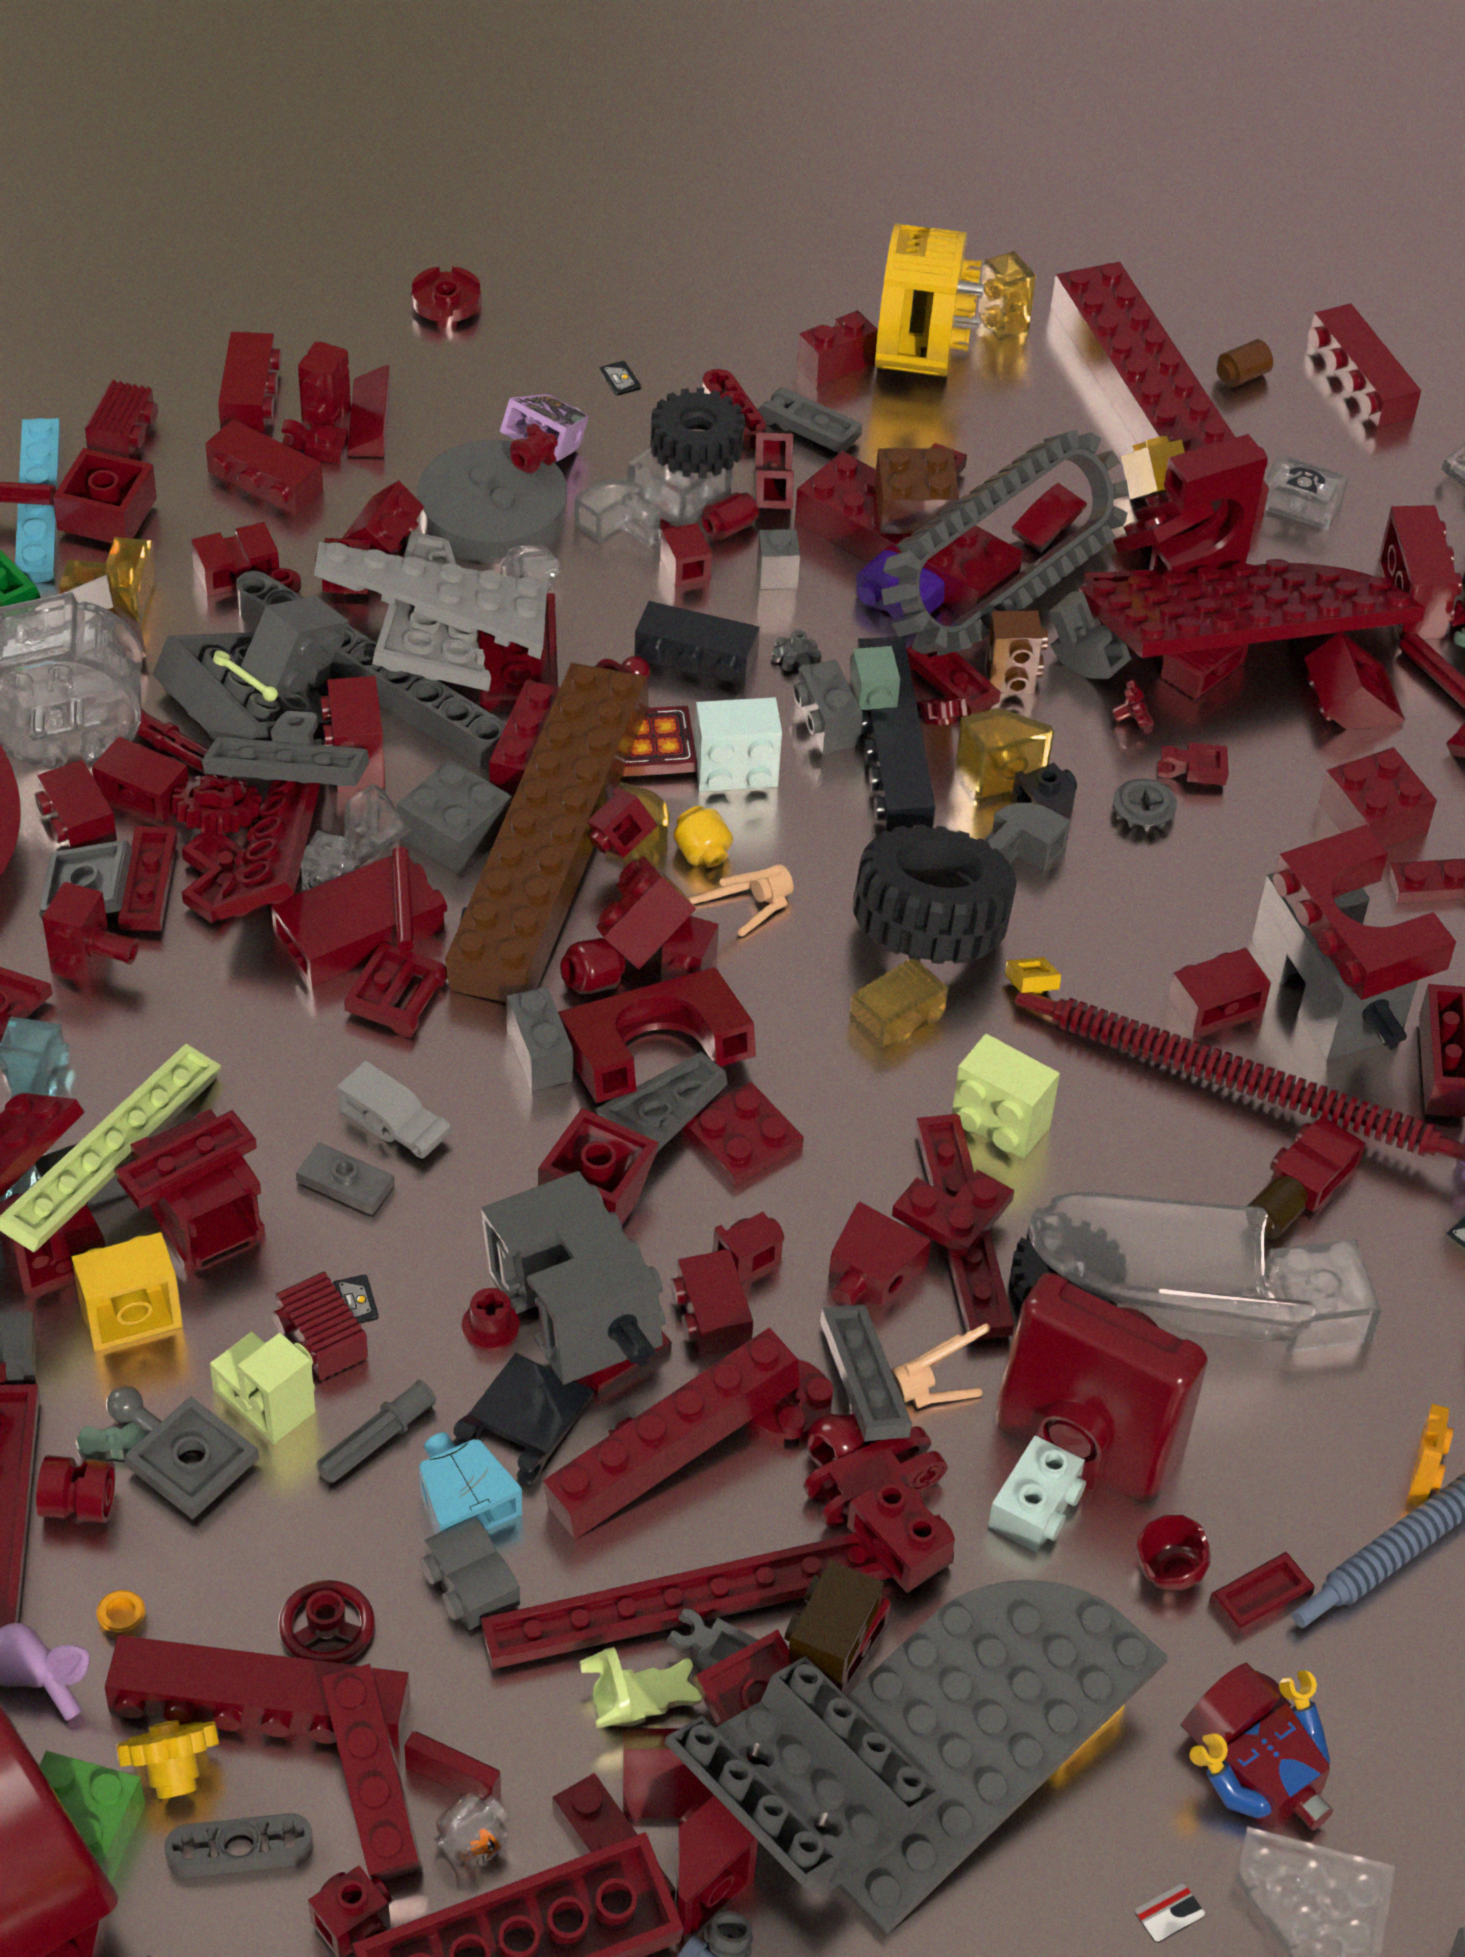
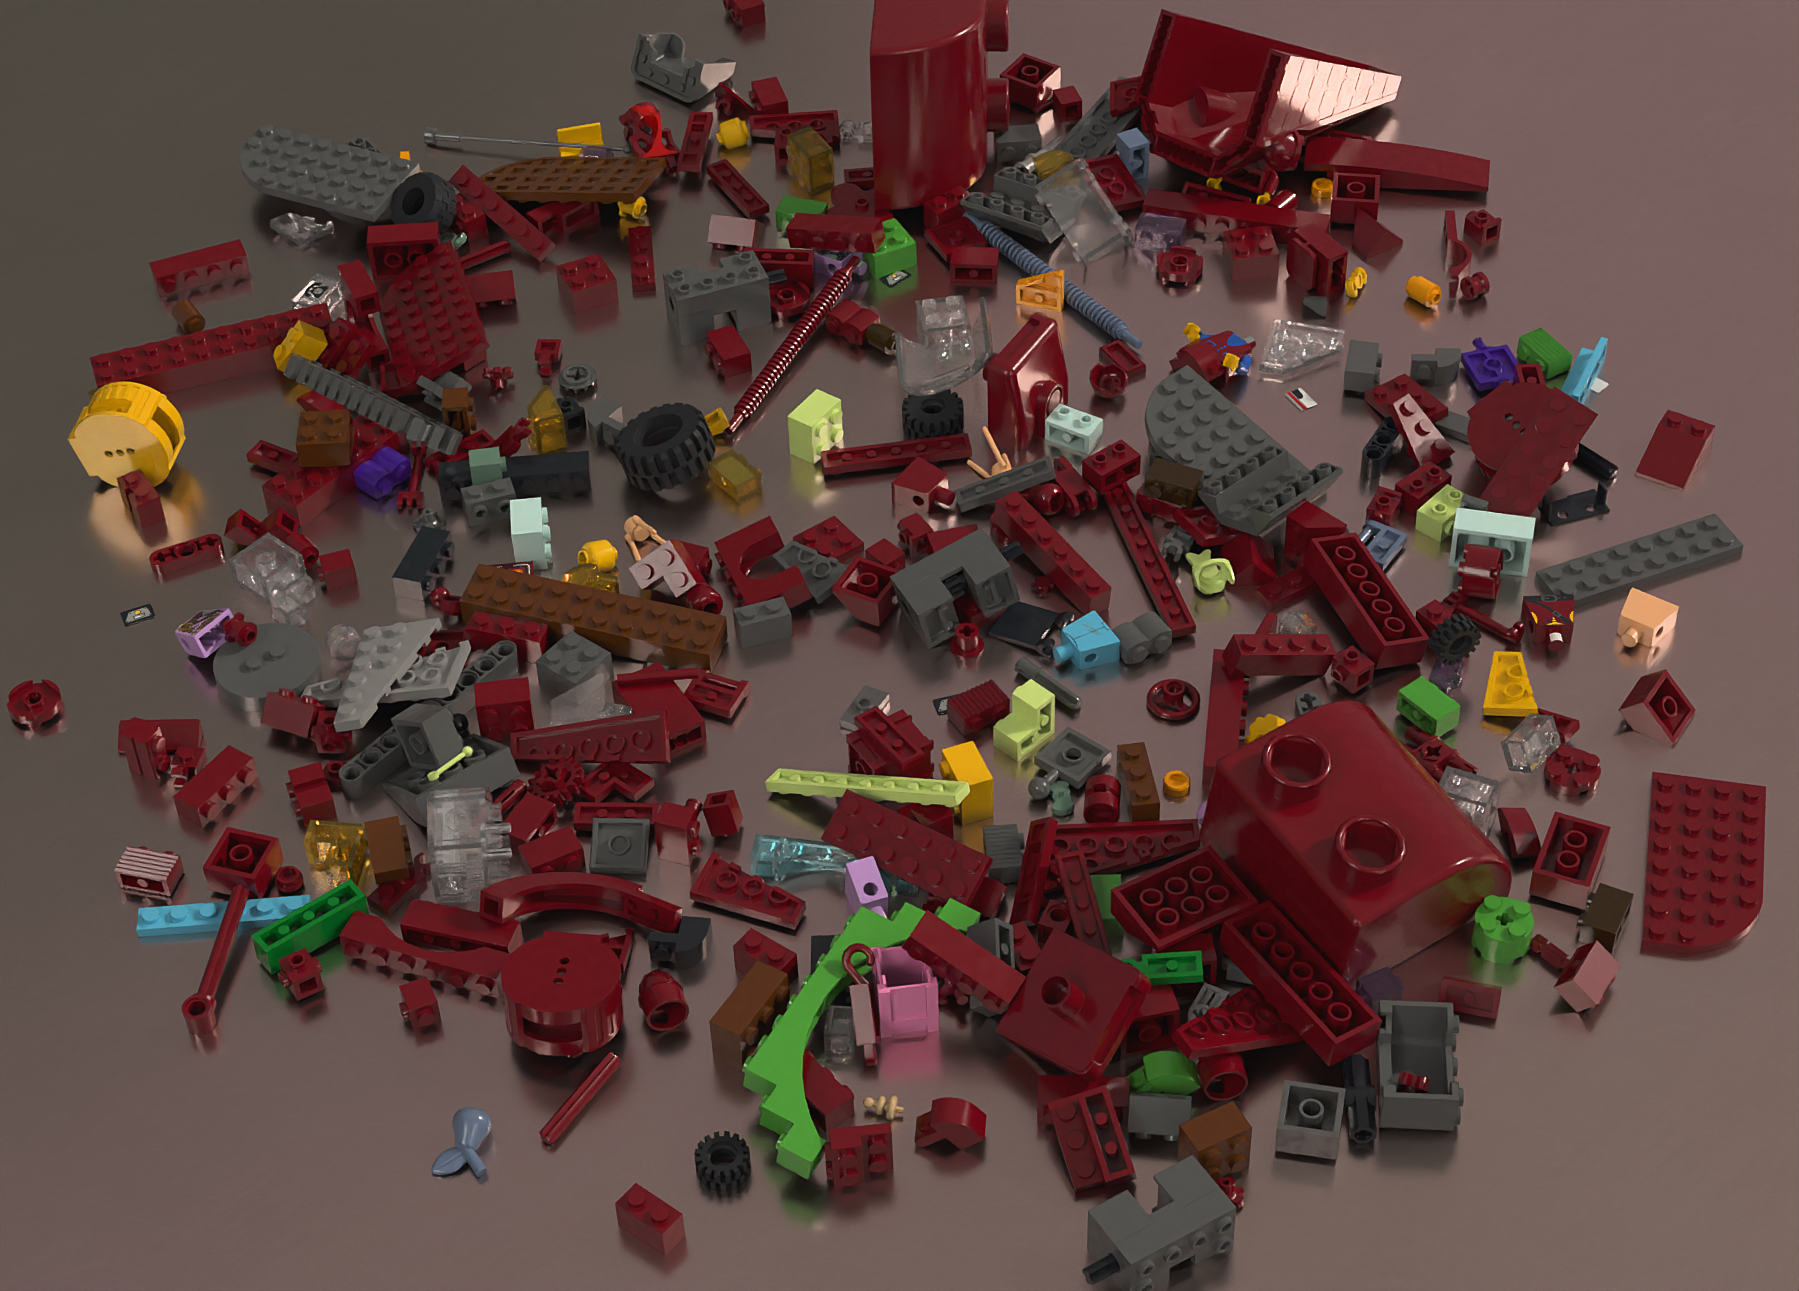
camera: 85 degrees left, 5 degrees down
dark grey plate [202,711,370,787] -> none
dark red brick [218,331,282,433] -> none
light grey piece [337,1060,452,1158] -> none
dark red brick [586,787,658,858] -> none
black tyre [650,388,745,478] -> none
dark grey plate [757,387,862,453] -> none
brick [757,529,800,590] -> none
dark red plate [892,1169,1015,1258] -> none
dark red arch [1273,825,1457,1000] -> none
none -> dark red plate [275,866,304,892]
none -> dark red hinge [397,441,428,509]
none -> dark red brick [702,790,743,837]
none -> dark red plate [769,280,810,320]
none -> dark red brick [865,538,906,570]
none -> reddish brown brick [1116,742,1160,822]

